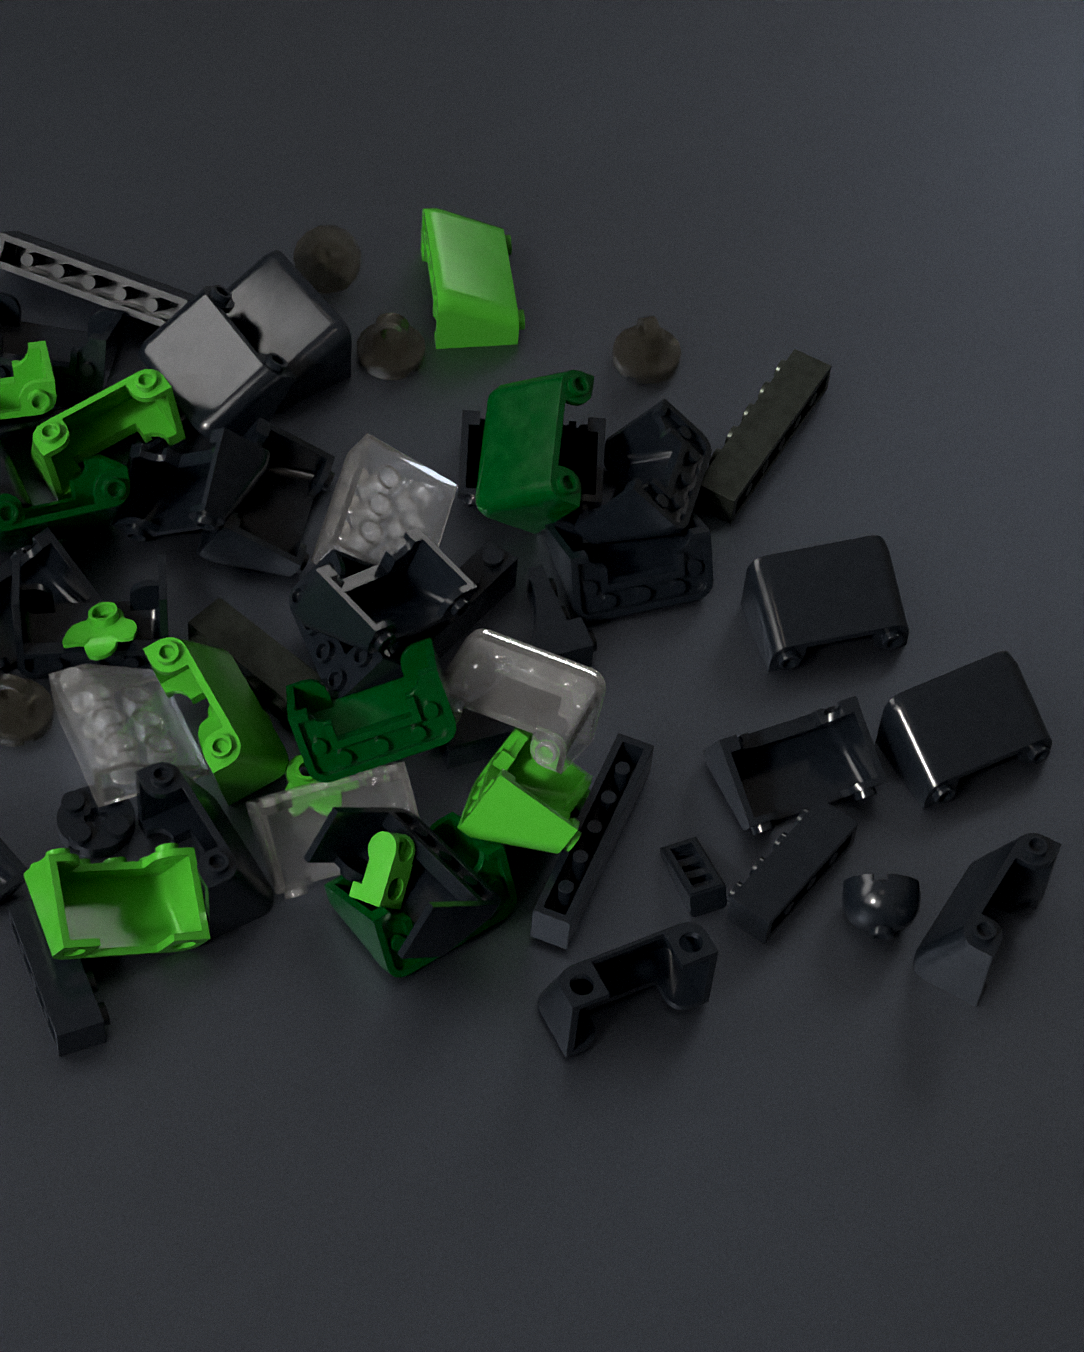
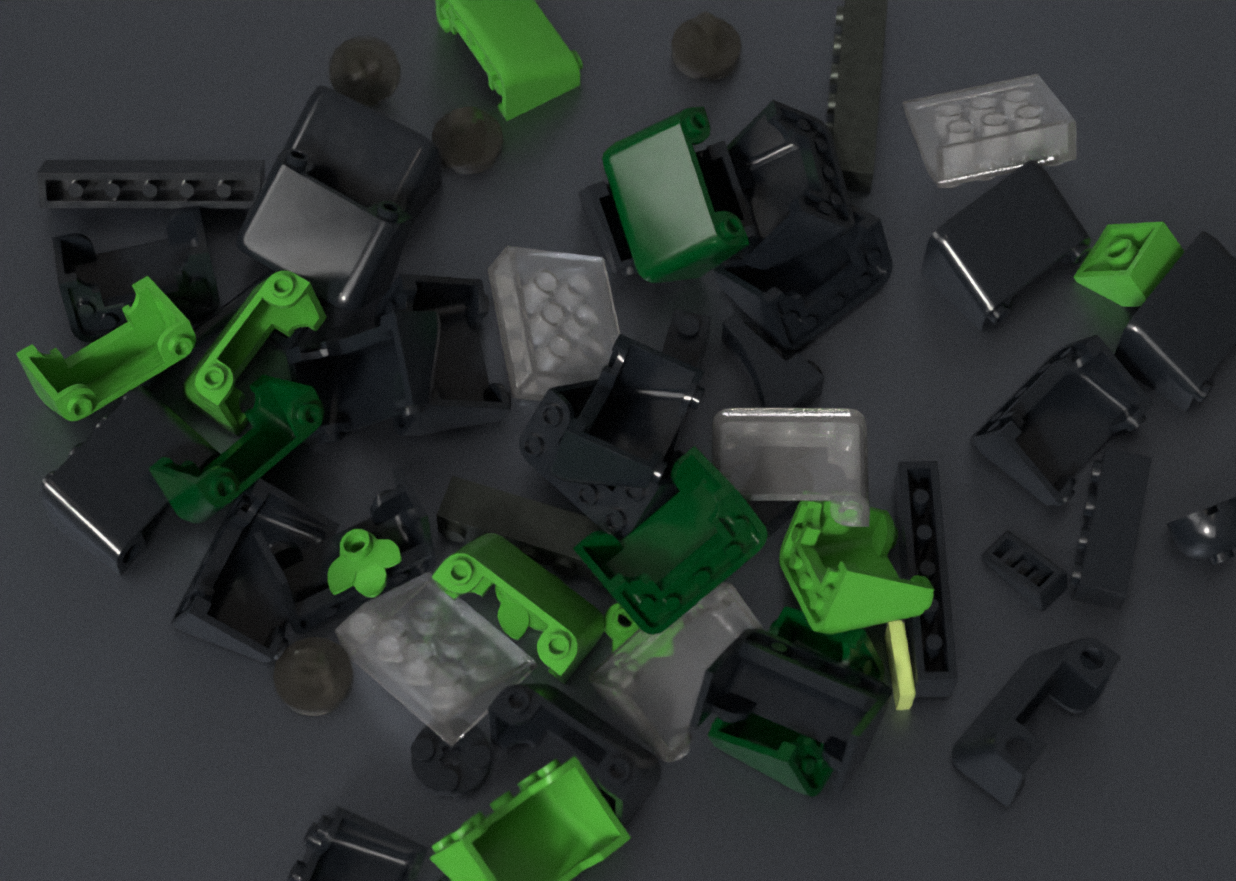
camera: 20 degrees left, 10 degrees up
bright green leg [349,831,415,909] -> none
none -> yellowish green tile [884,620,916,710]
none -> clear slope [903,74,1076,188]
none -> bright green slope [1074,222,1185,307]

